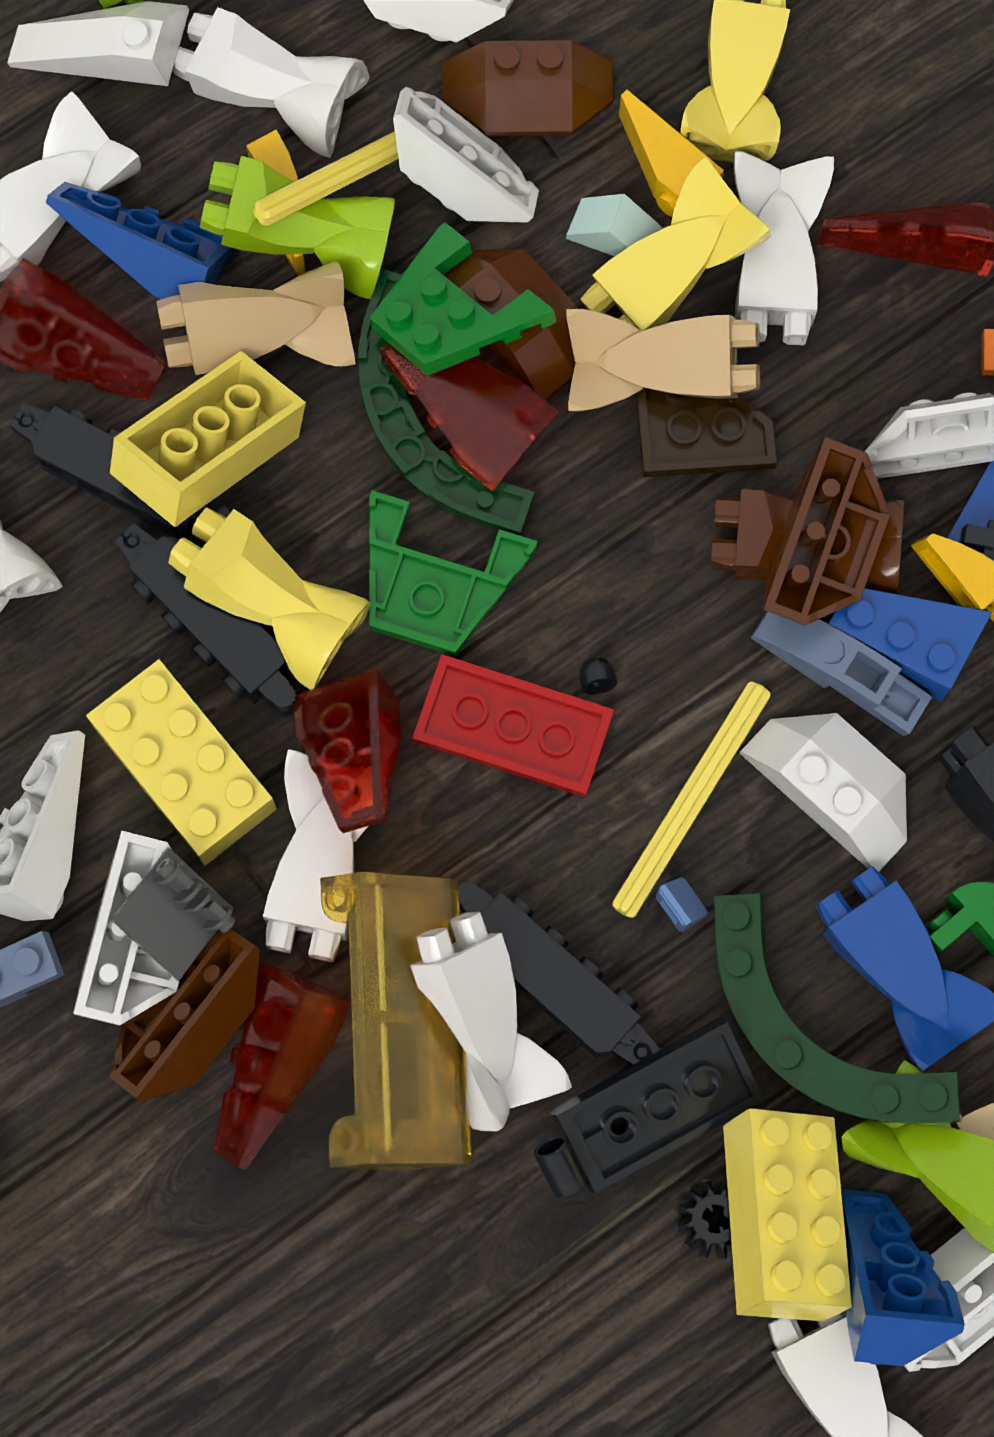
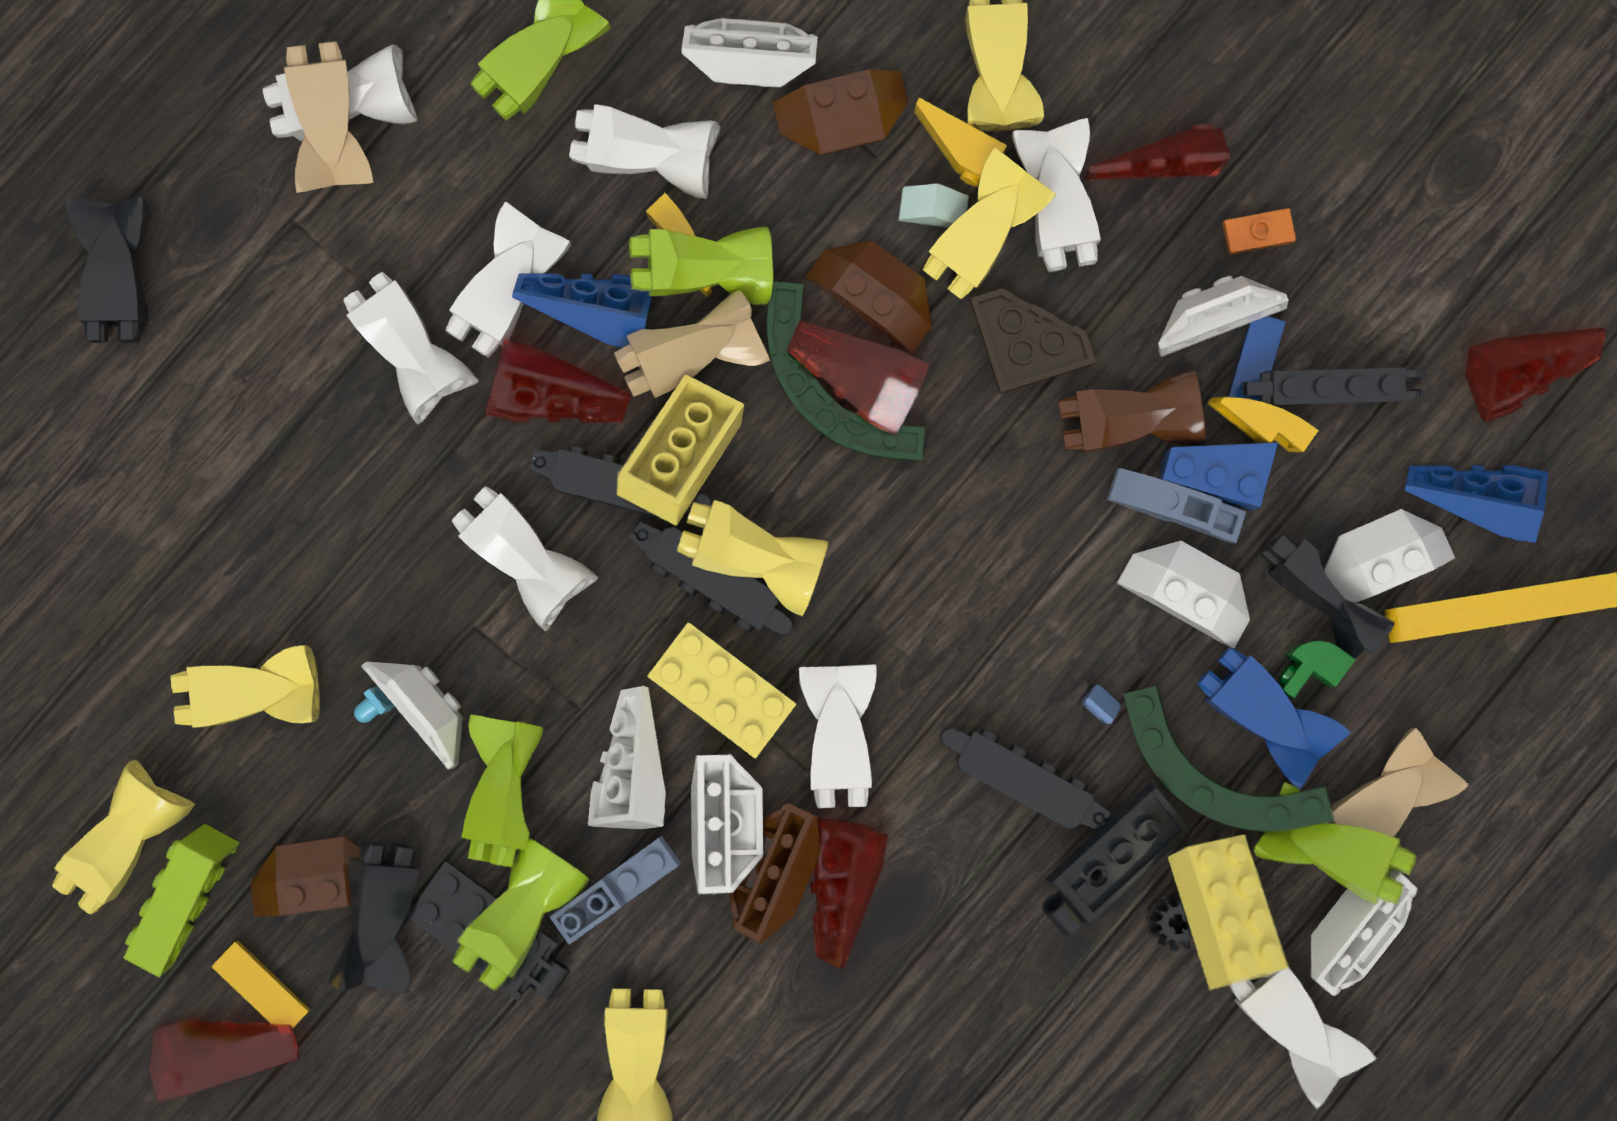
camera: 15 degrees left, 10 degrees up
white wedge [7,1,189,86] -> none
dark grey hinge [111,847,235,981] -> none
light yellow axle [252,131,398,226] -> none
clear red wedge [294,669,401,833] -> none
clear yellow windscreen [320,872,471,1171] -> none
green wing [369,222,556,376] -> none
green wing [369,490,538,657] -> none
white wedge [393,87,539,222] -> none
white hips [410,912,572,1131] -> none
red plate [412,654,614,798] -> none
tan hips [566,309,760,412] -> none
black hinge [579,657,617,695] -> none
light yellow axle [612,682,771,918] -> none
reddish brown wedge [762,437,890,626] -> none
blue wedge [841,1189,965,1366] -> none

